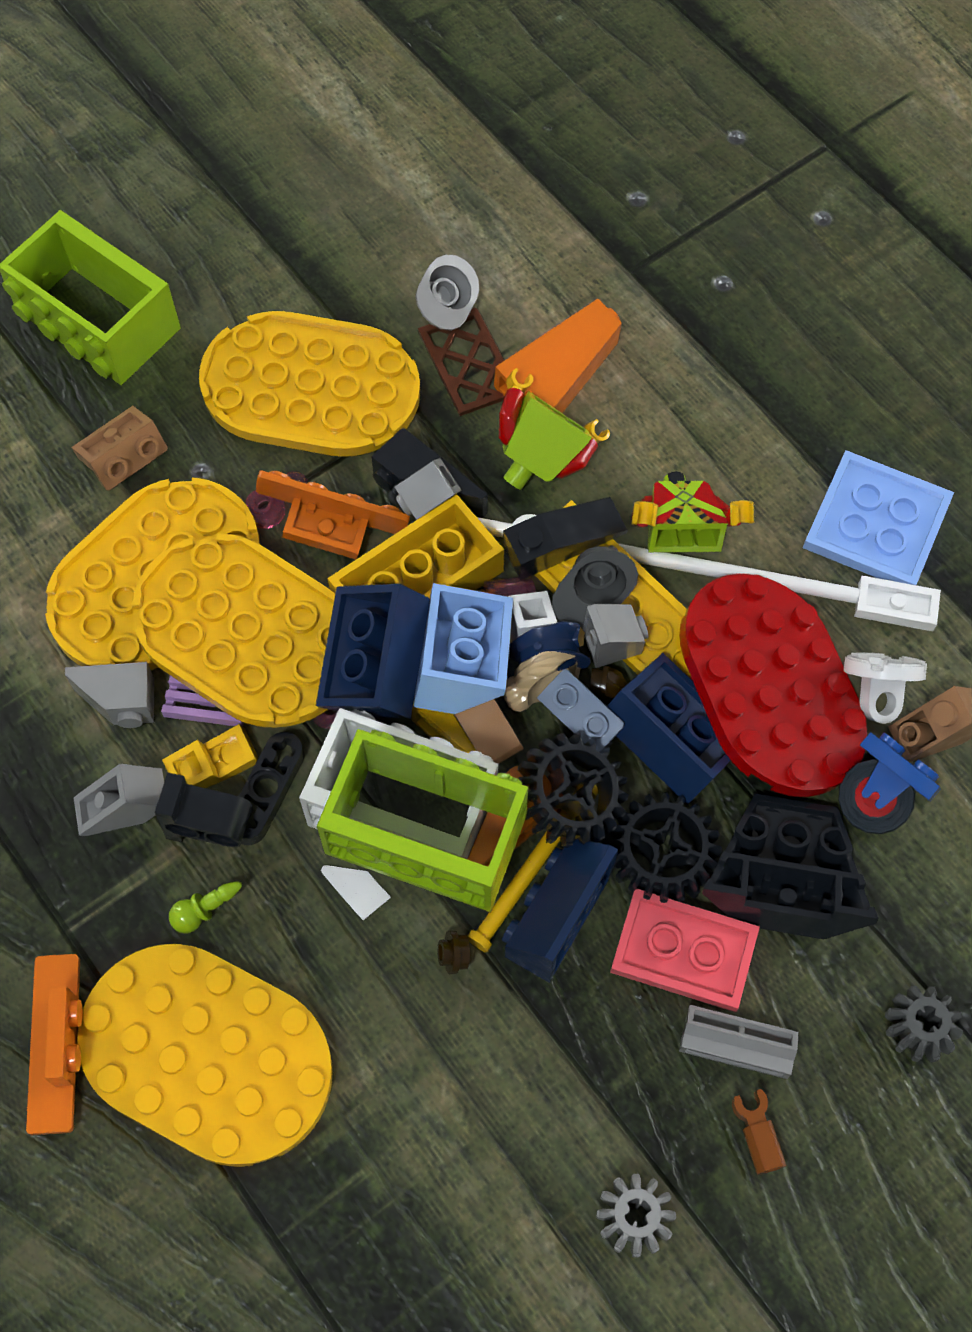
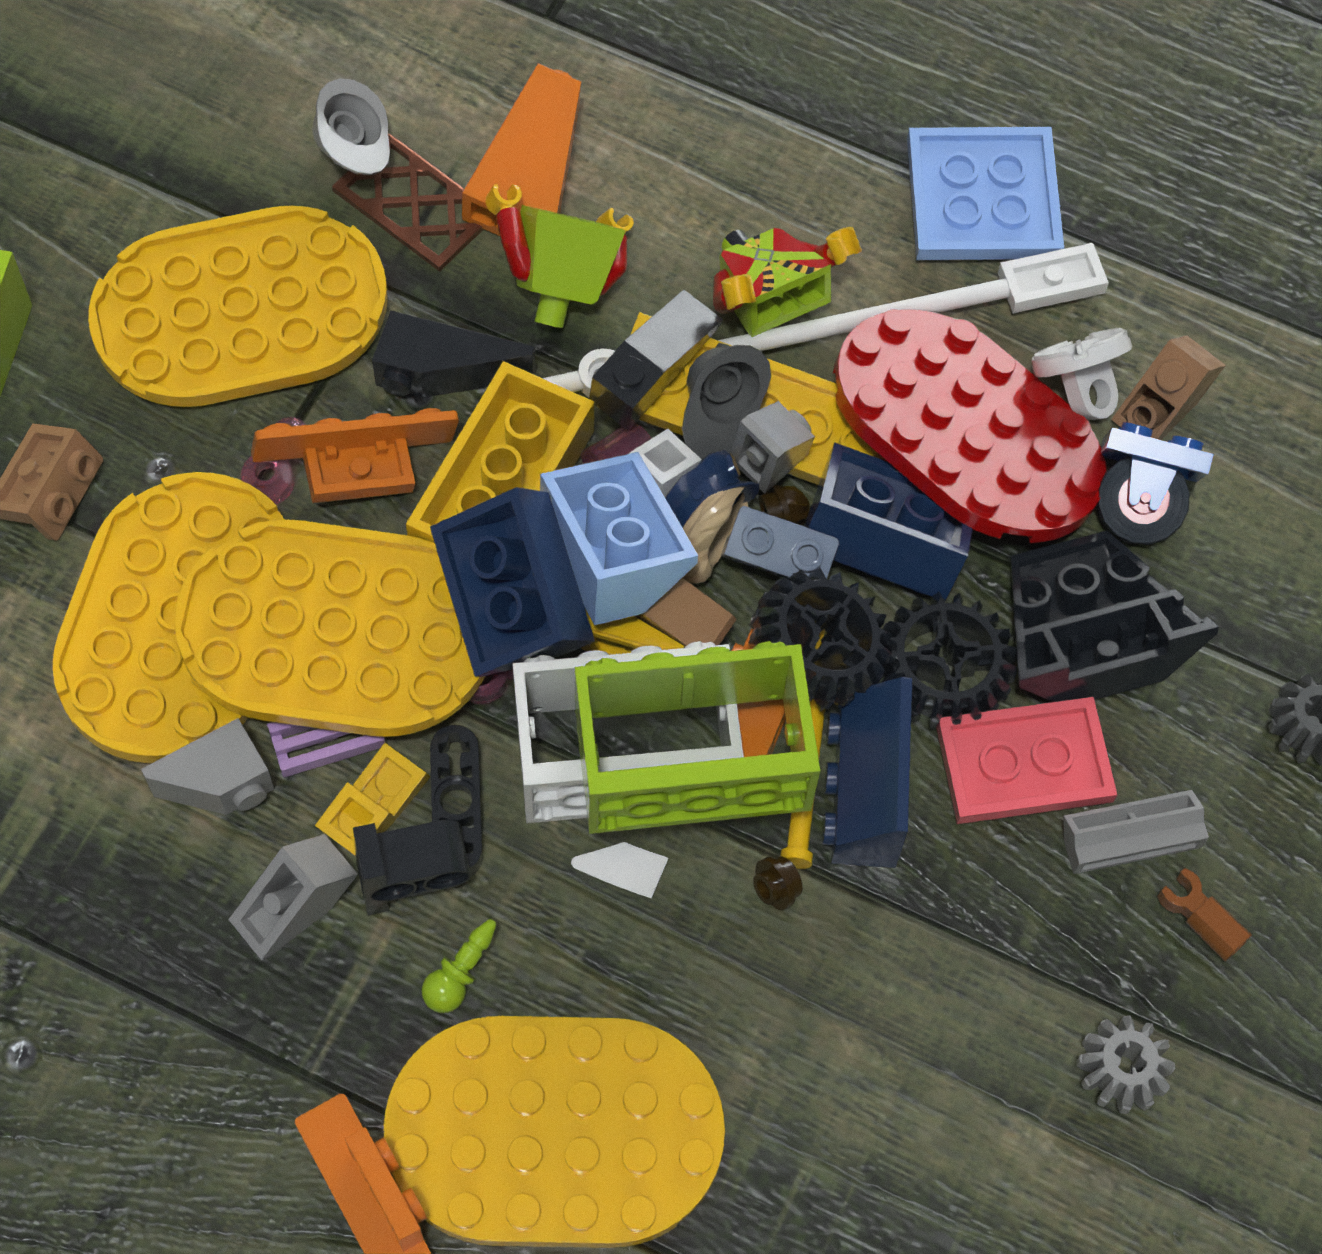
camera: 30 degrees left, 0 degrees up
light grey brick [395,458,462,520] -> none

